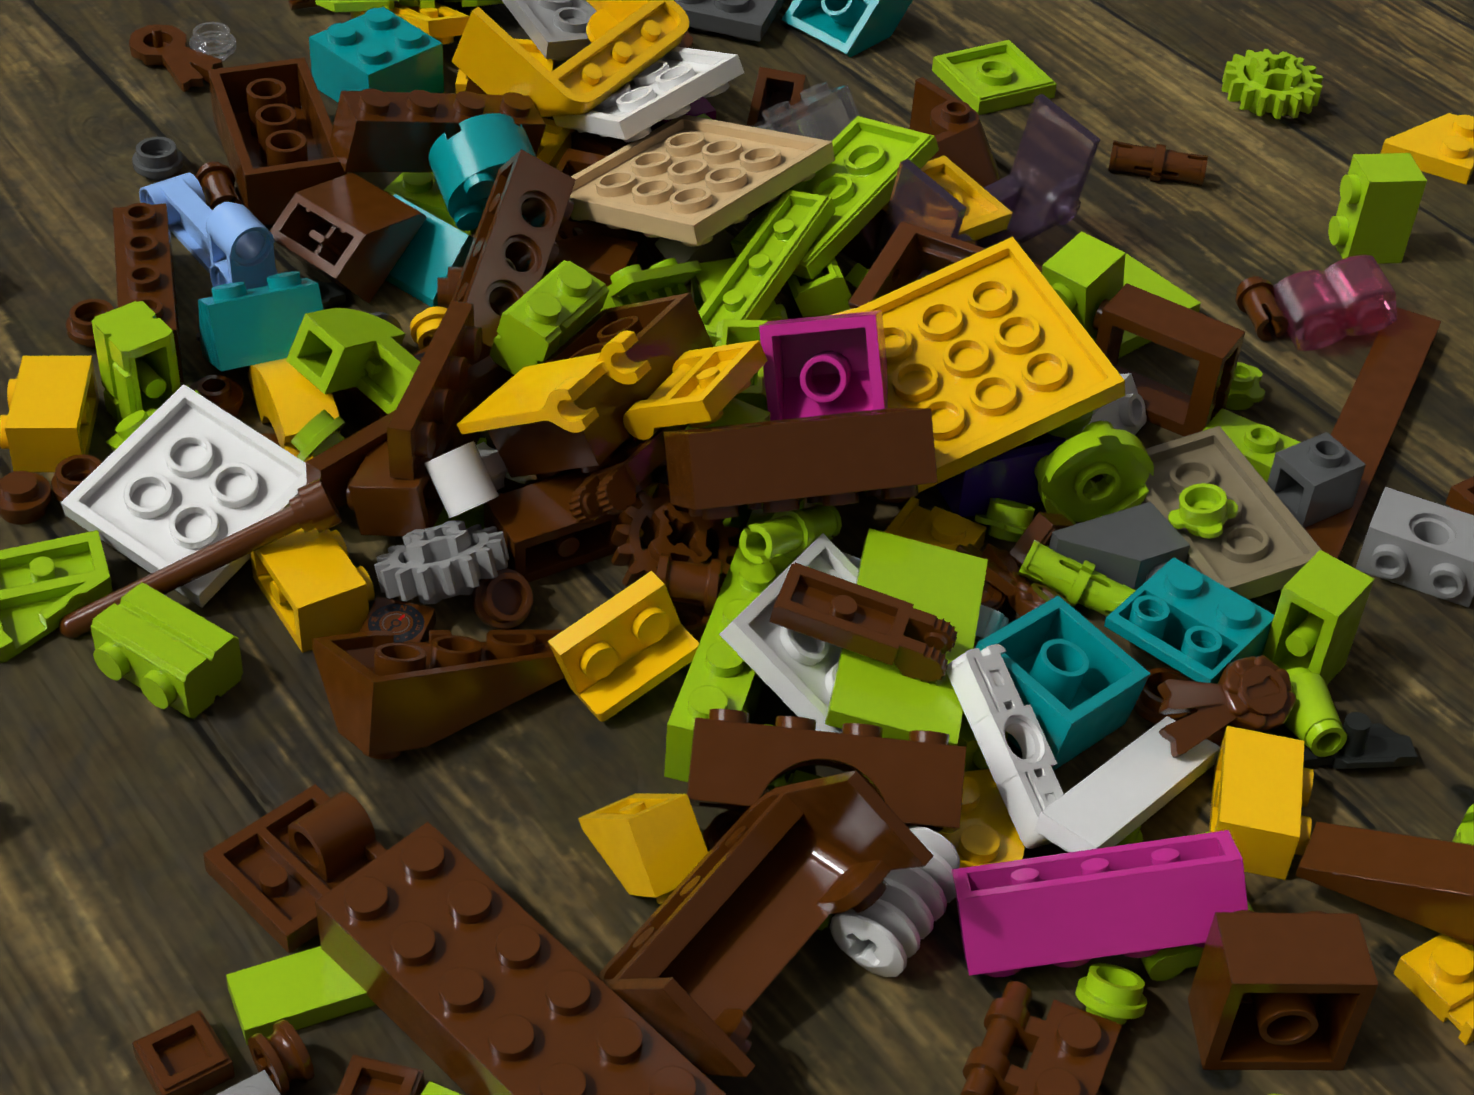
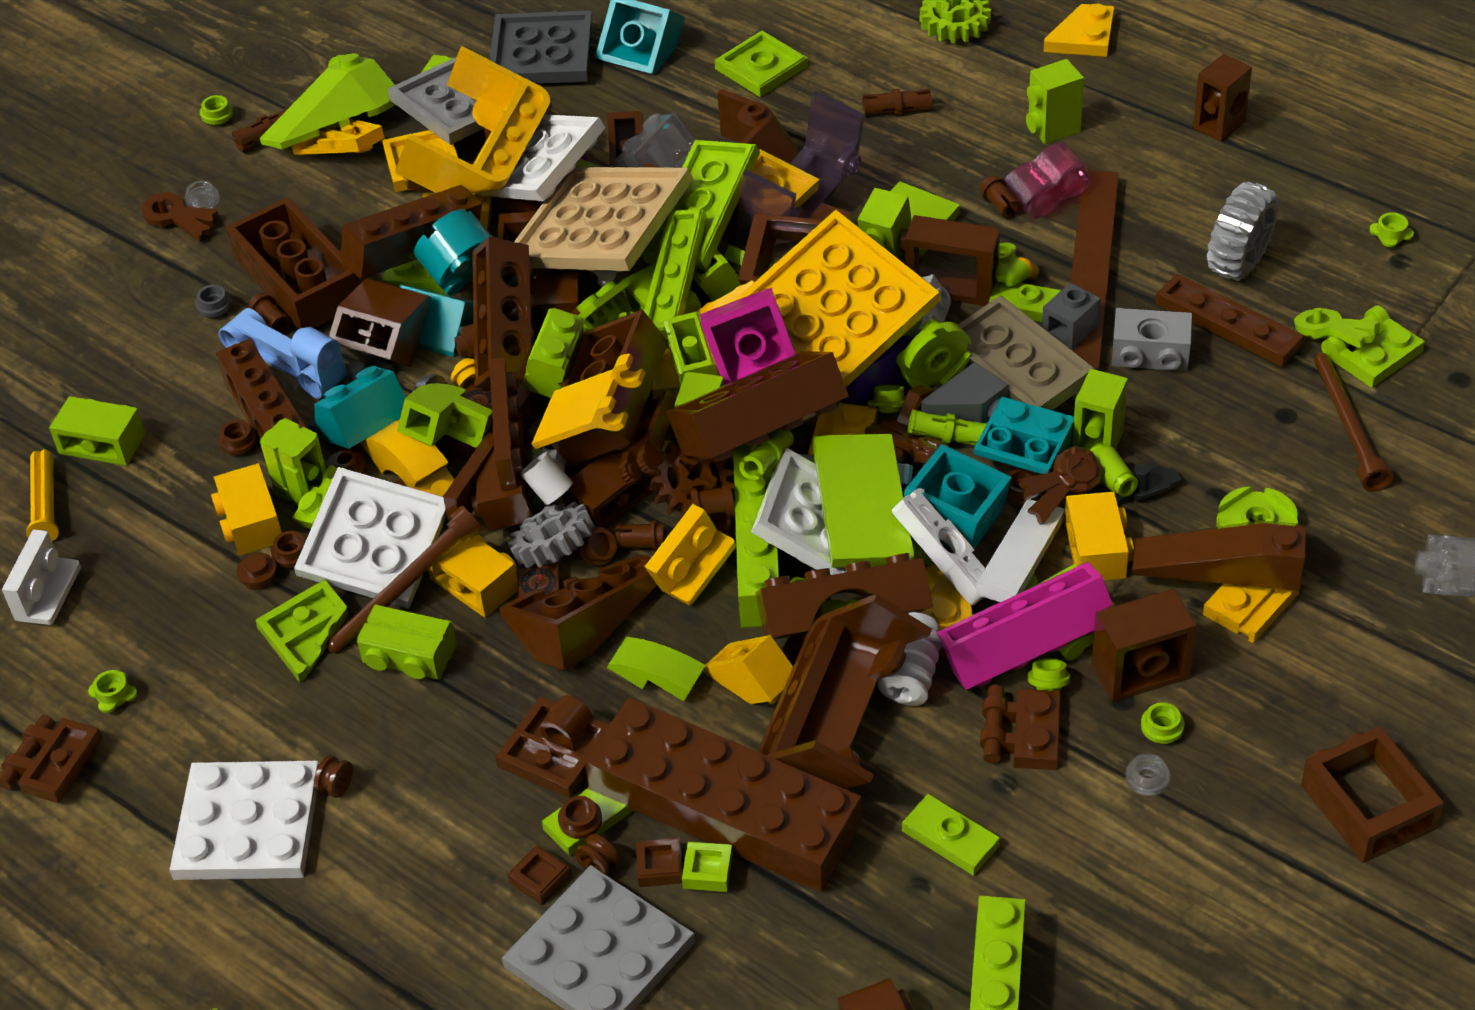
camera: 10 degrees left, 5 degrees up
lime plate [291,409,346,462] -> none
teal brick [309,7,444,102] -> none
yellow plate [623,340,768,440] -> none
reddish brown hinge [769,562,958,683] -> none
lime plate [1168,483,1238,539] -> none
none -> reddish brown plate [558,796,602,839]
none -> lime slope [607,637,706,701]
none -> reddish brown pin [615,520,667,551]
none -> lime arm [995,257,1039,287]

